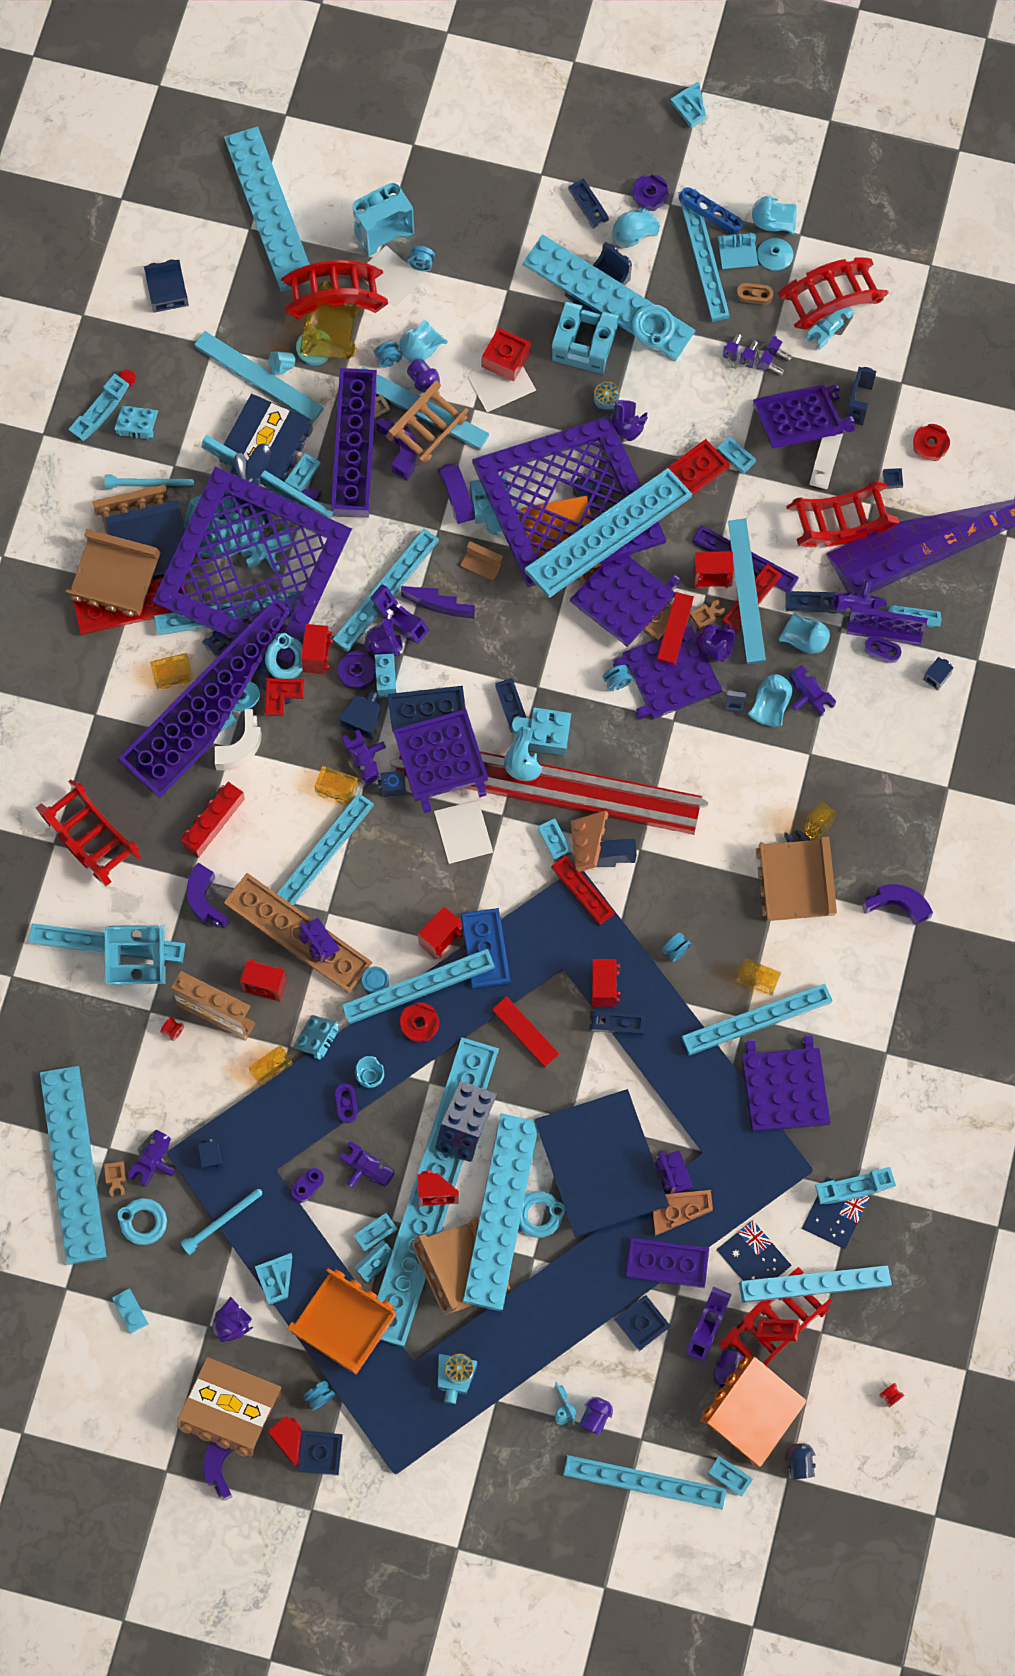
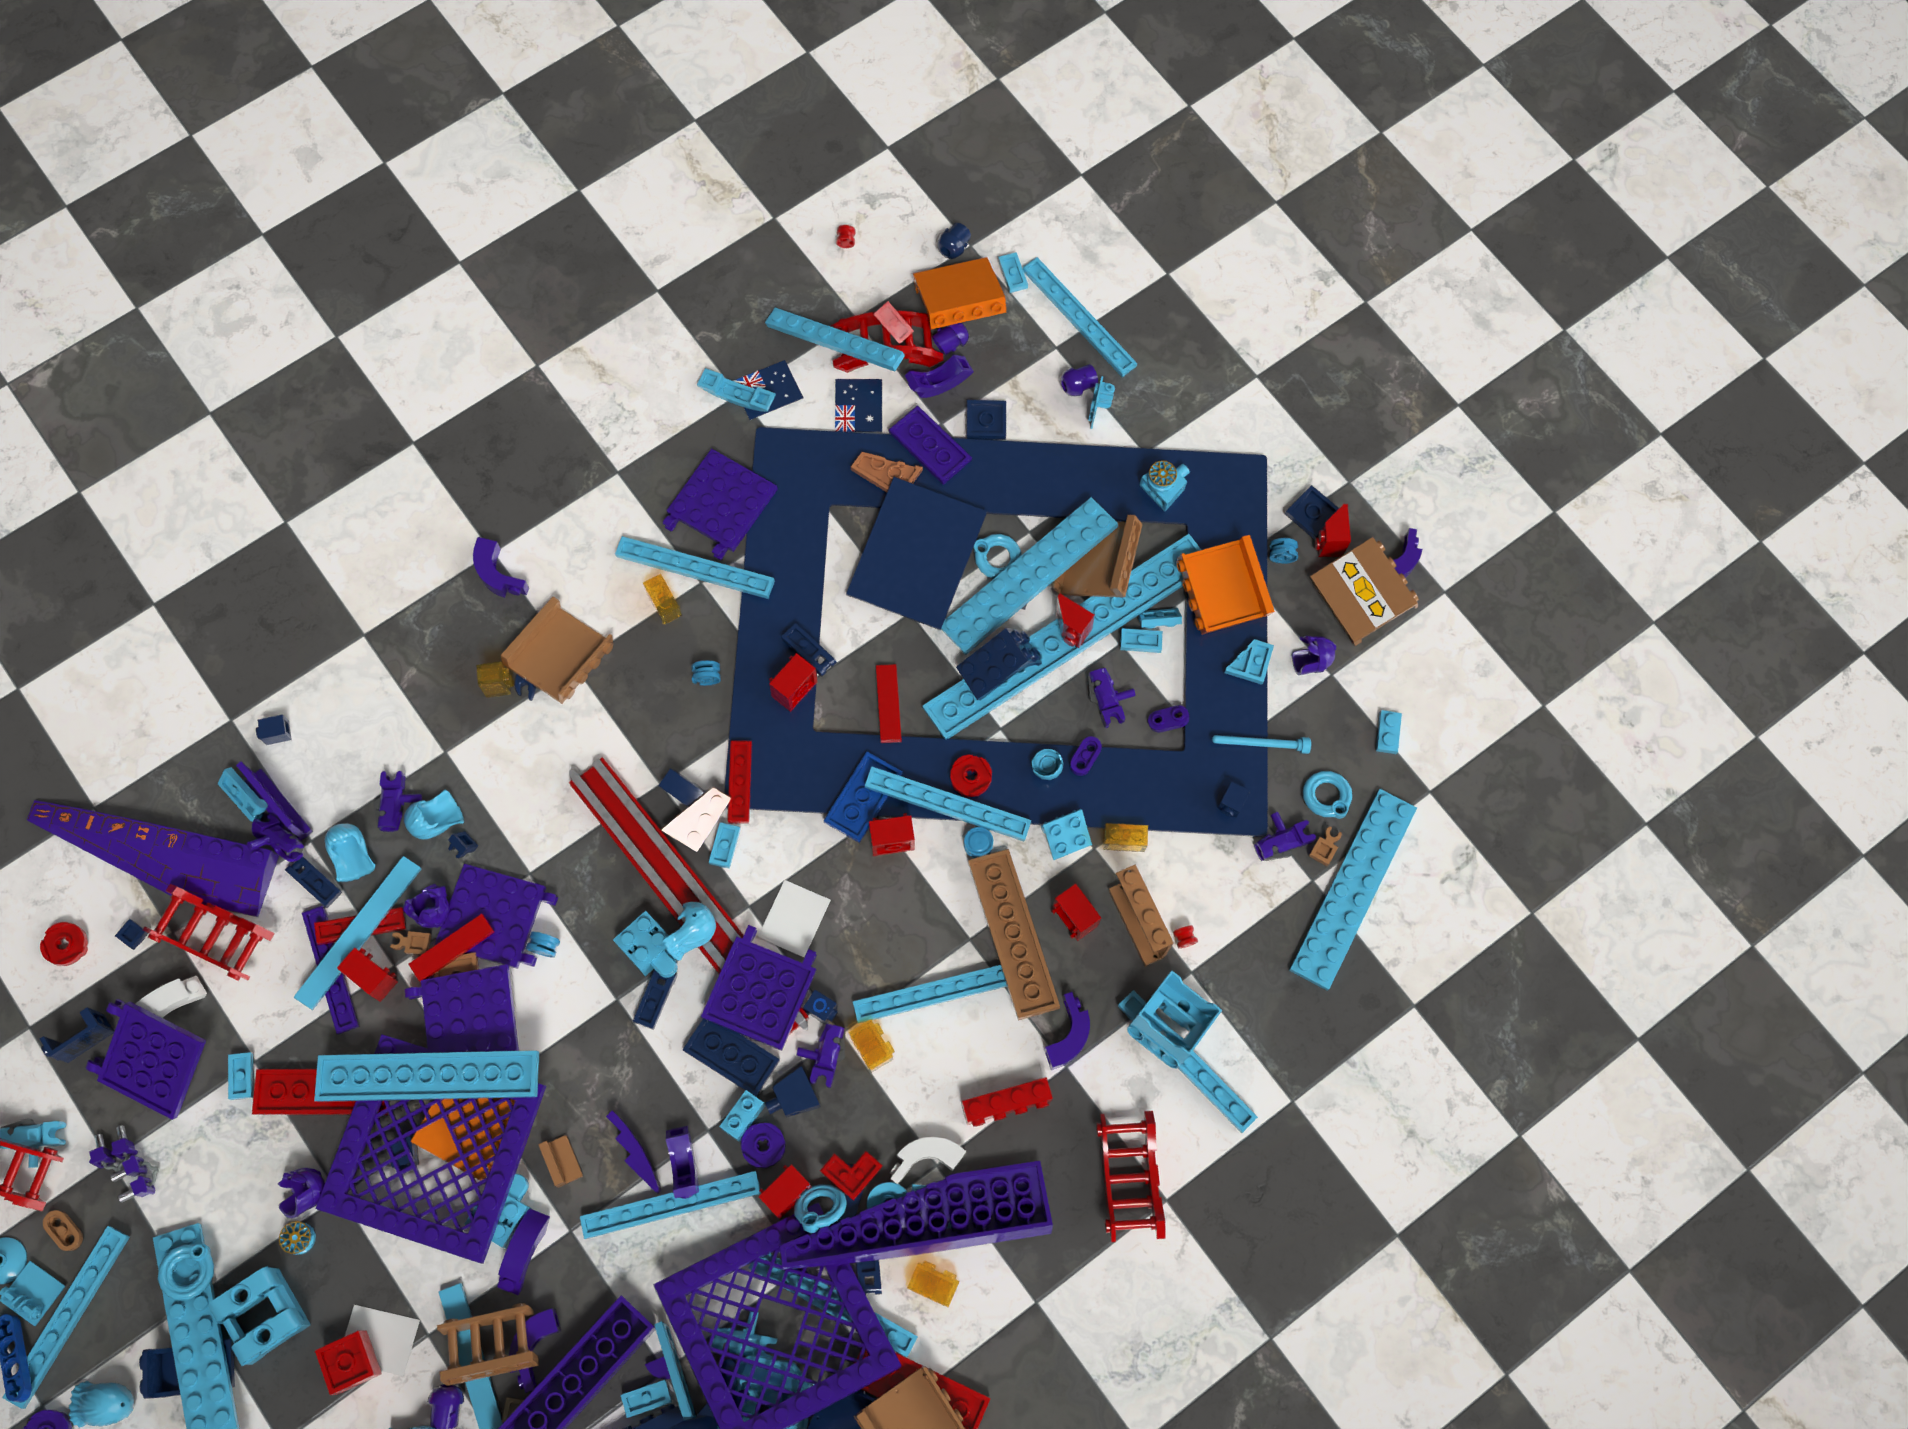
camera: 145 degrees left, 0 degrees up
dark purple bracket [298,918,340,963] -> none
dark purple helmet [364,619,403,657] -> none
dark purple bracket [655,1150,693,1194] -> none
dark purple plate [864,636,902,663] -> none

